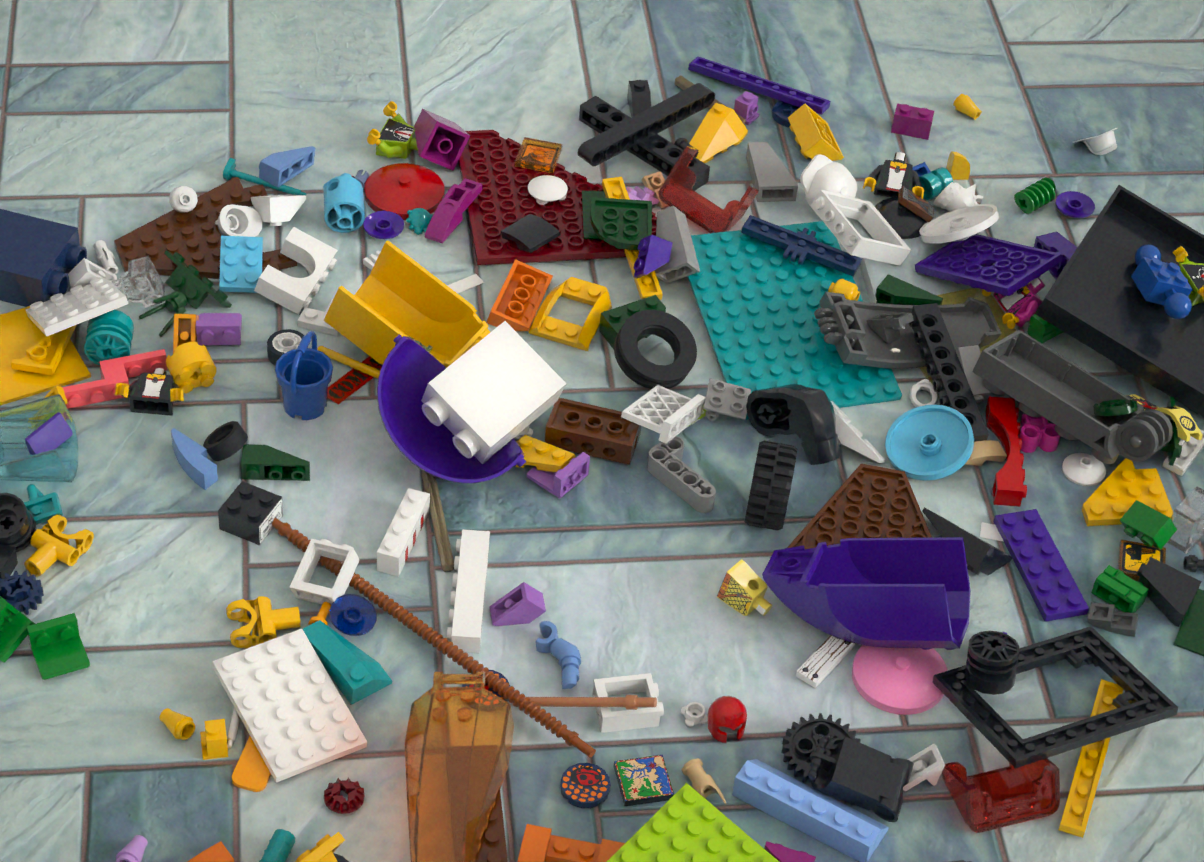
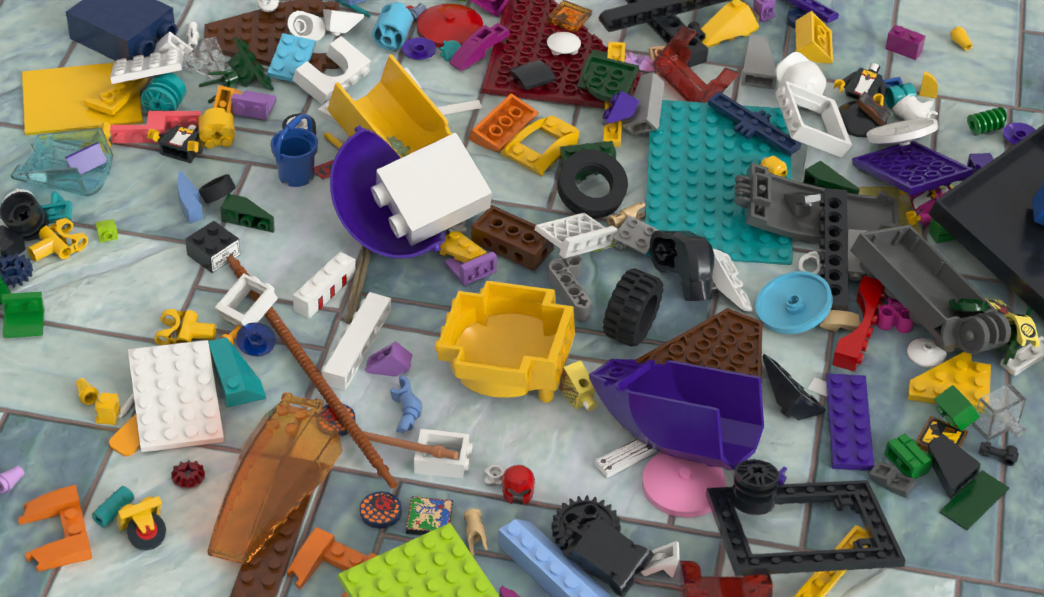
camera: 20 degrees right, 0 degrees up
none -> lime bracket [95,219,118,243]
none -> yellow windscreen [435,281,575,403]
none -> tan piece [607,202,645,229]

